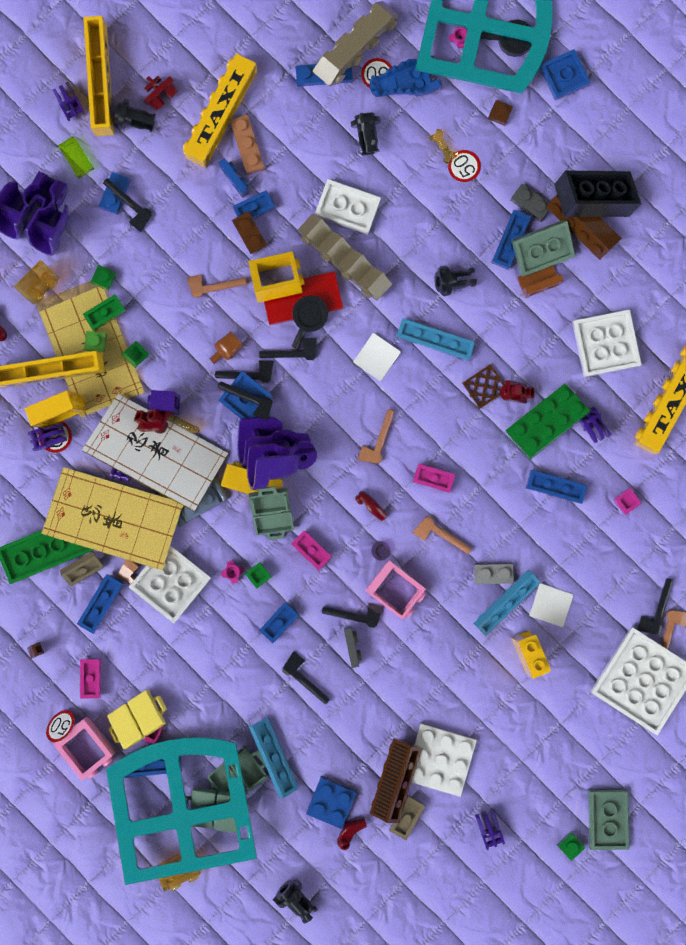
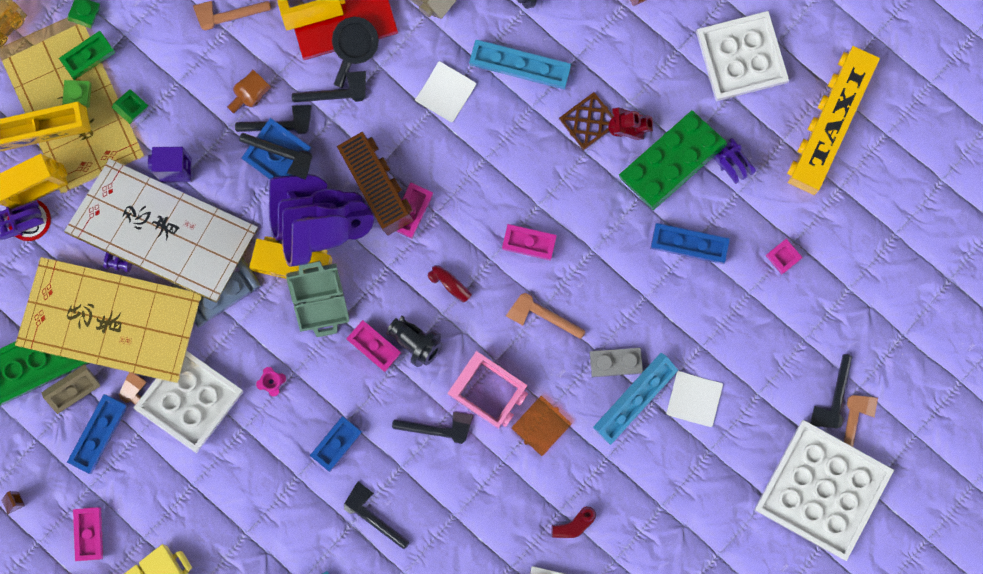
camera: 10 degrees left, 5 degrees down
dark red hips [134,410,171,434] -> none
clear yellow piece [166,414,200,434] -> none
green plate [245,562,272,589] -> none
dark grey plate [344,627,362,668] -> none
nougat piece [358,409,394,464] -> none
clear purple tile [371,541,390,561] -> none
yellow panel [511,630,551,679] -> none
none -> reddish brown brick [337,131,414,236]
none -> black piece [386,316,442,367]
none -> dark pink plate [396,182,433,239]
none -> clear orange piece [511,396,572,457]
none -> dark red arm [551,506,596,538]

